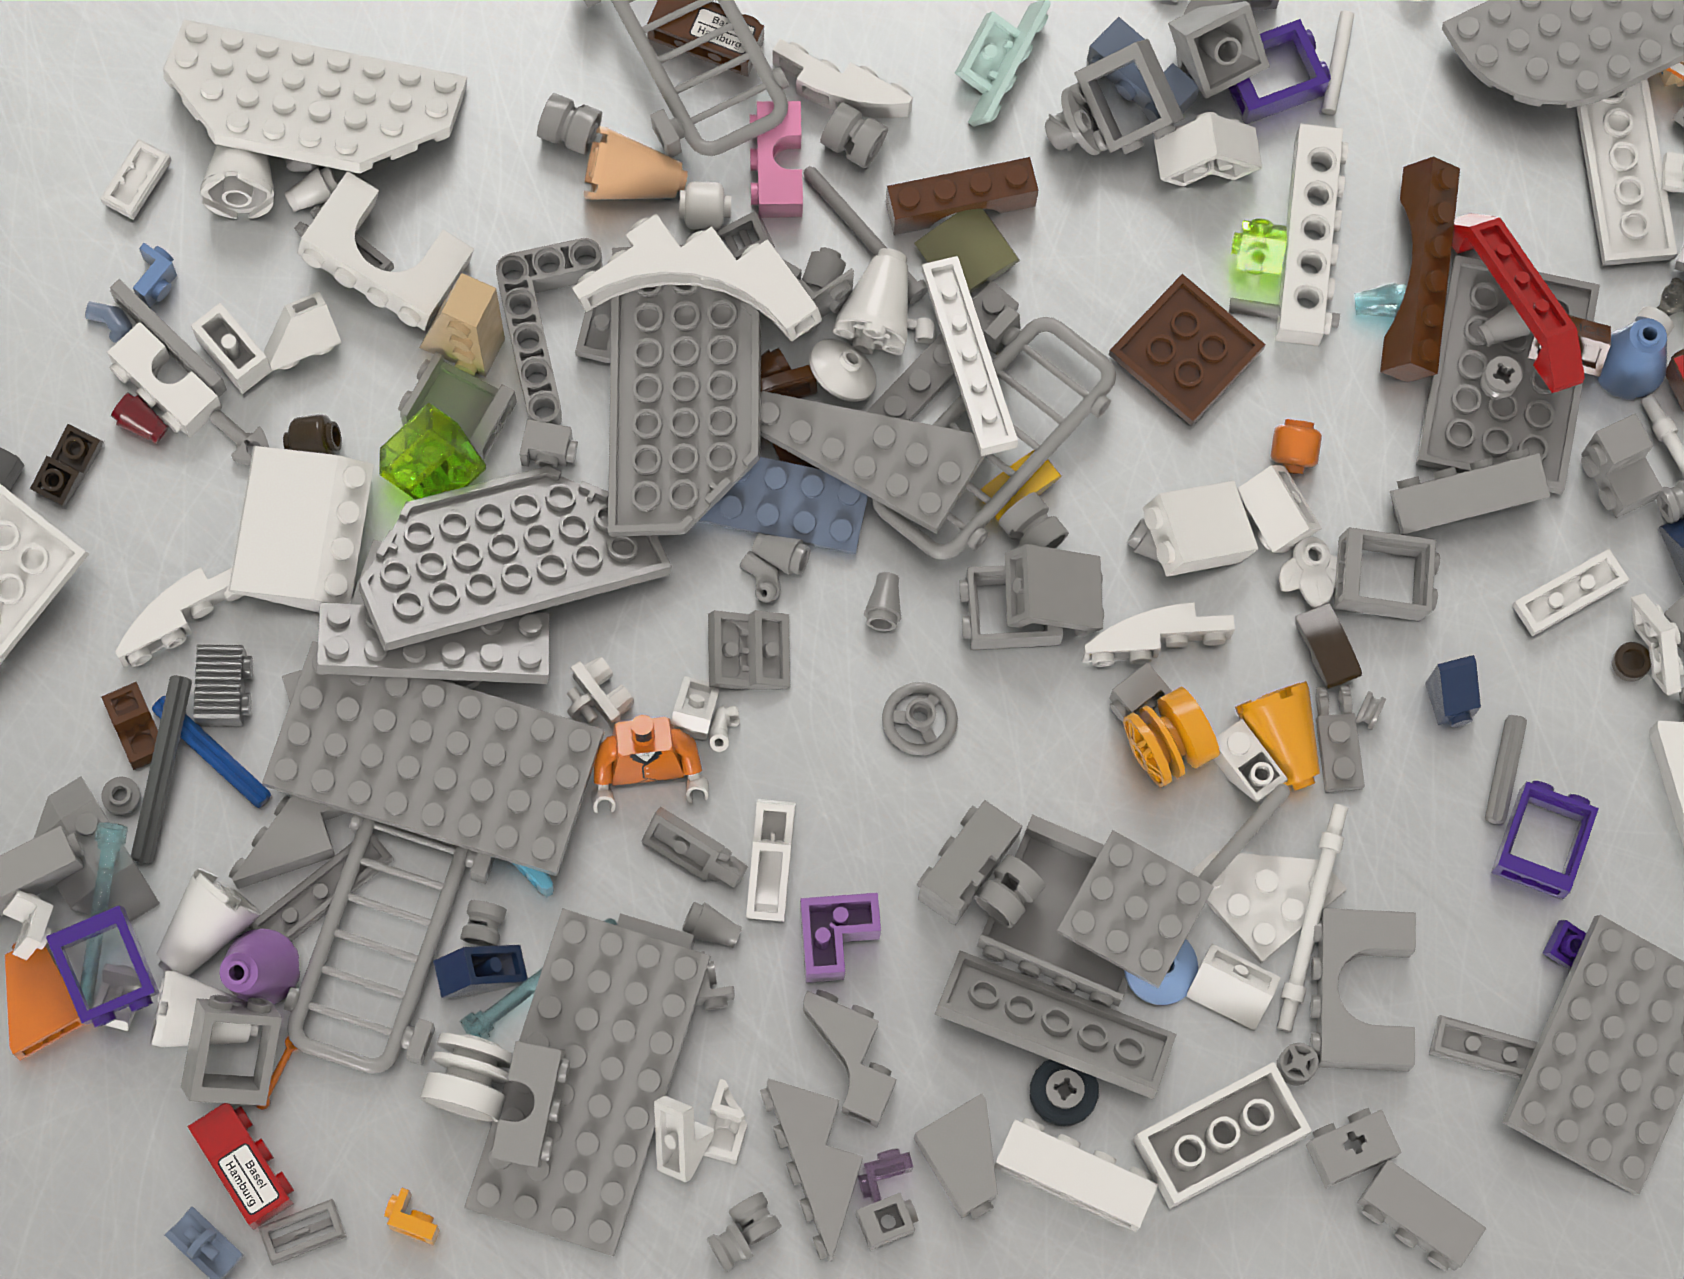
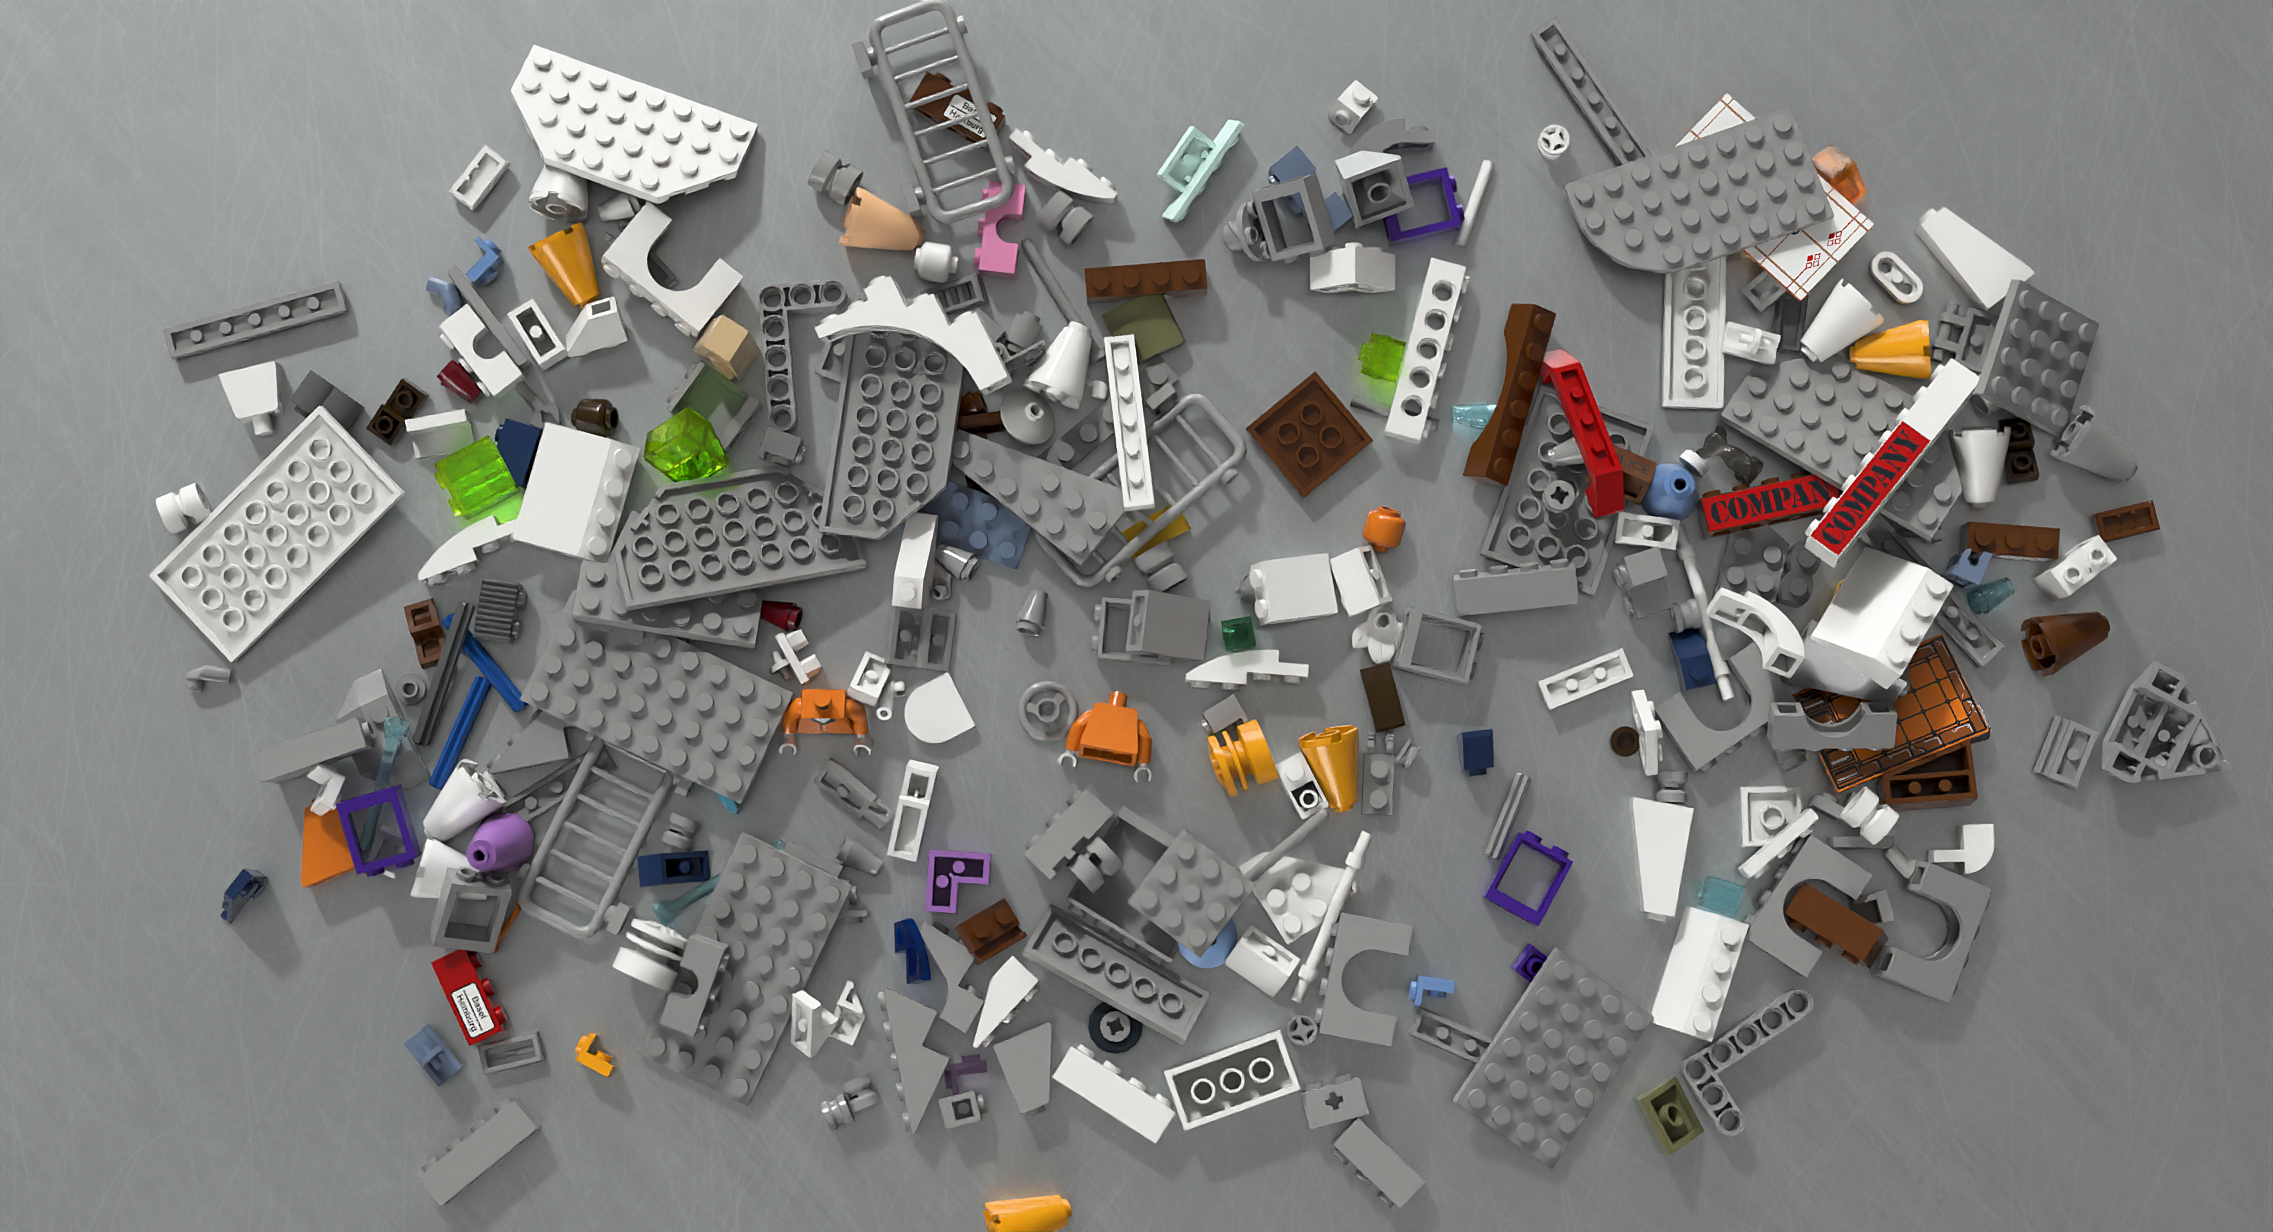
camera: 10 degrees right, 10 degrees up
none -> white panel [405,409,475,459]
none -> blue axle [429,676,491,790]
none -> clear neon green brick [434,435,521,520]
none -> dark blue slope [495,418,543,490]
none -> light orange cone [528,222,601,309]
none -> dark red cone [760,600,803,632]
none -> white slope [892,512,939,609]
none -> clear blue slope [894,918,931,984]
none -> white tile [904,672,976,744]
none -> reddish brown plate [955,898,1027,966]
none -> white slope [973,955,1040,1048]
none -> orange torso [1058,692,1152,782]
none -> clear green brick [1221,616,1256,653]
none -> medium blue bracket [1408,975,1455,1007]
none -> white slope [1615,512,1680,551]

